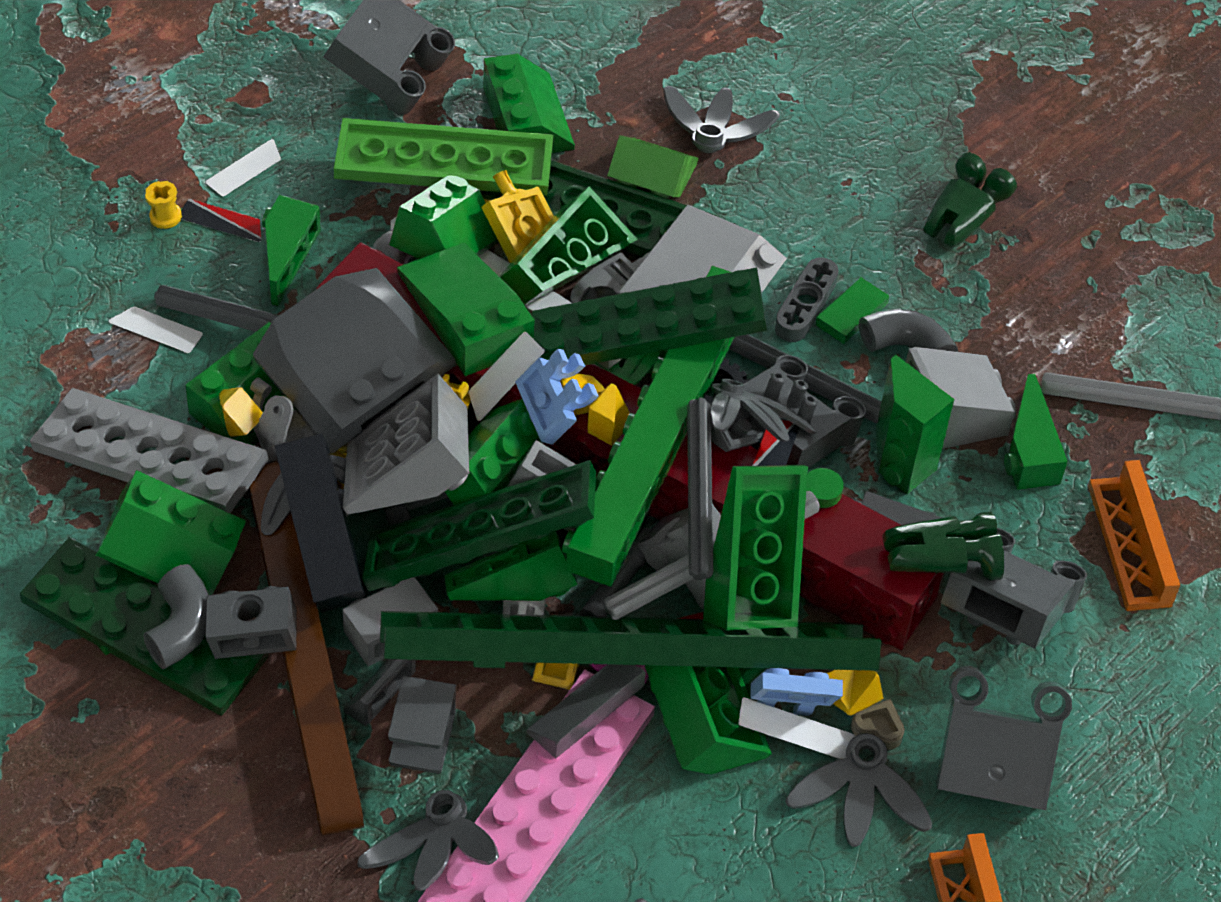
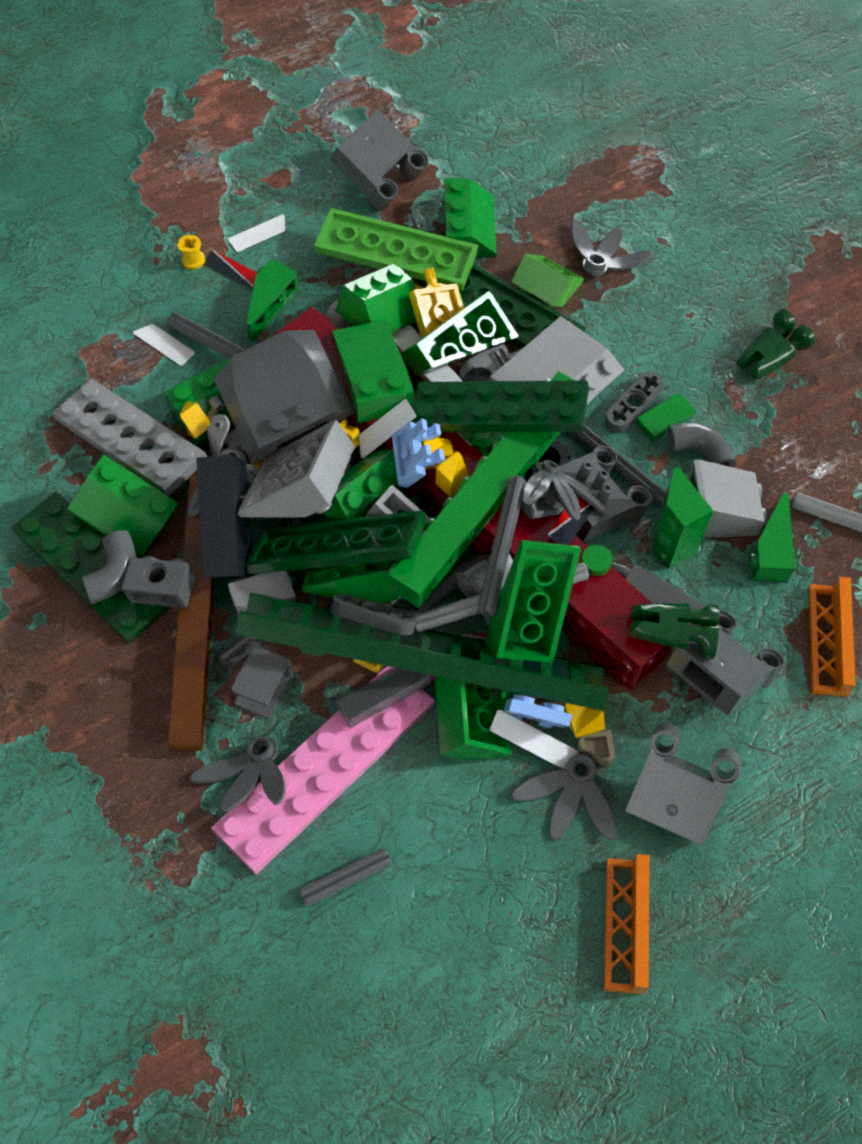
camera: 15 degrees right, 10 degrees up
none -> dark grey beam [330,593,417,635]

